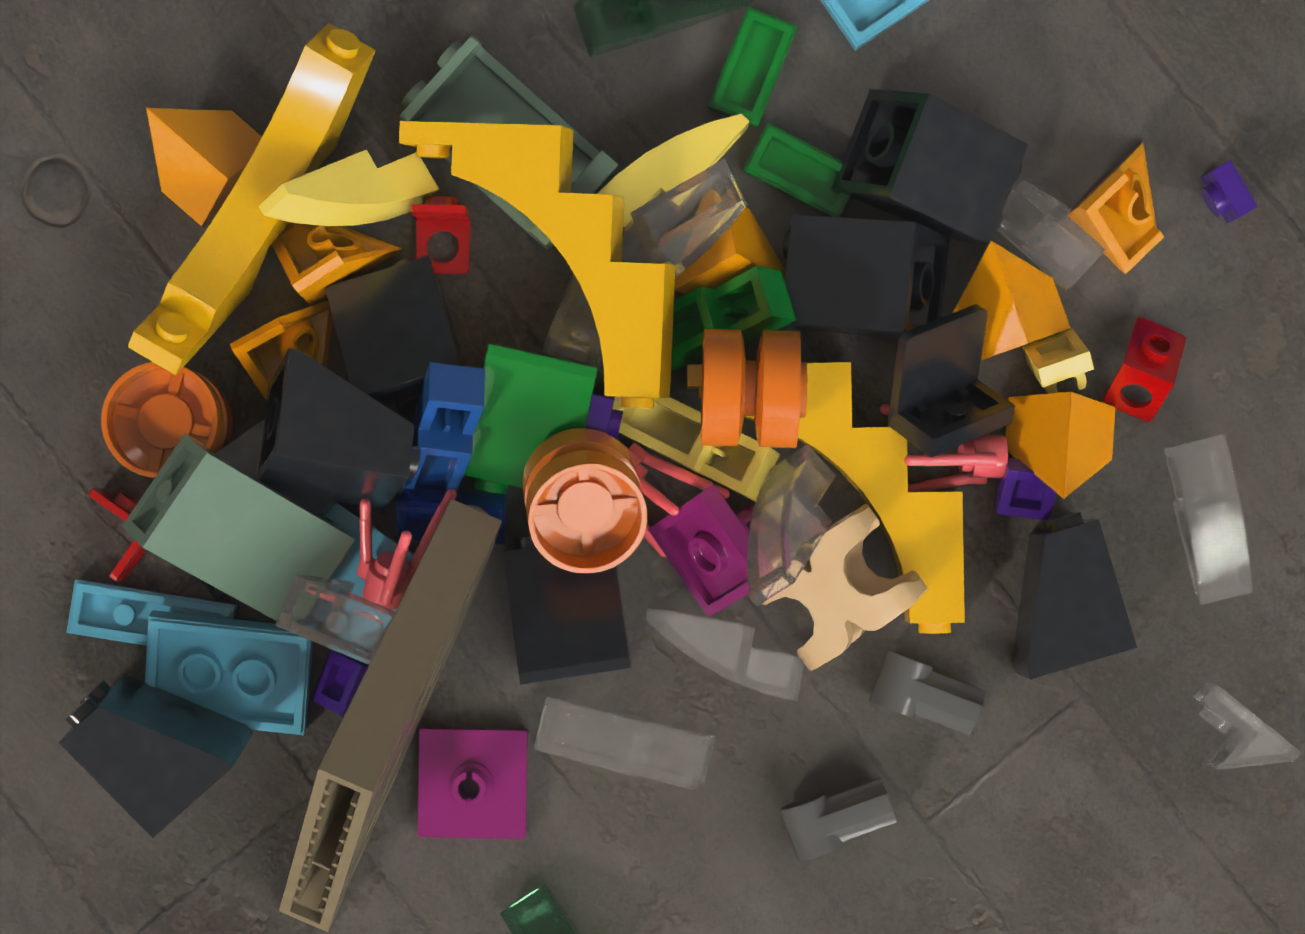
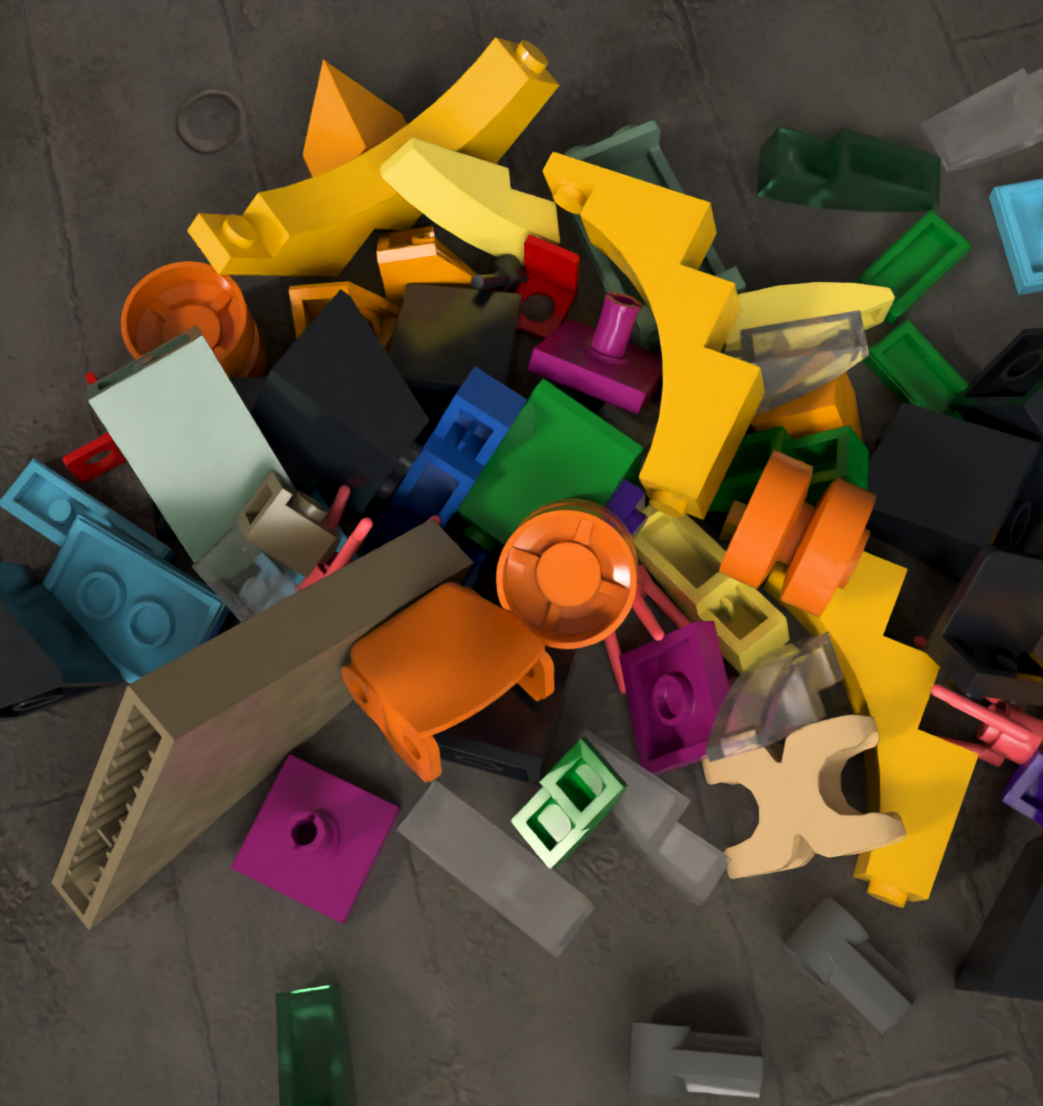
camera: 30 degrees right, 15 degrees down
none -> dark tan brick [236,470,341,578]
none -> orange piece [341,582,554,783]
none -> black hand [471,255,529,293]
none -> slope [510,737,628,869]
none -> magenta tile [527,292,663,415]

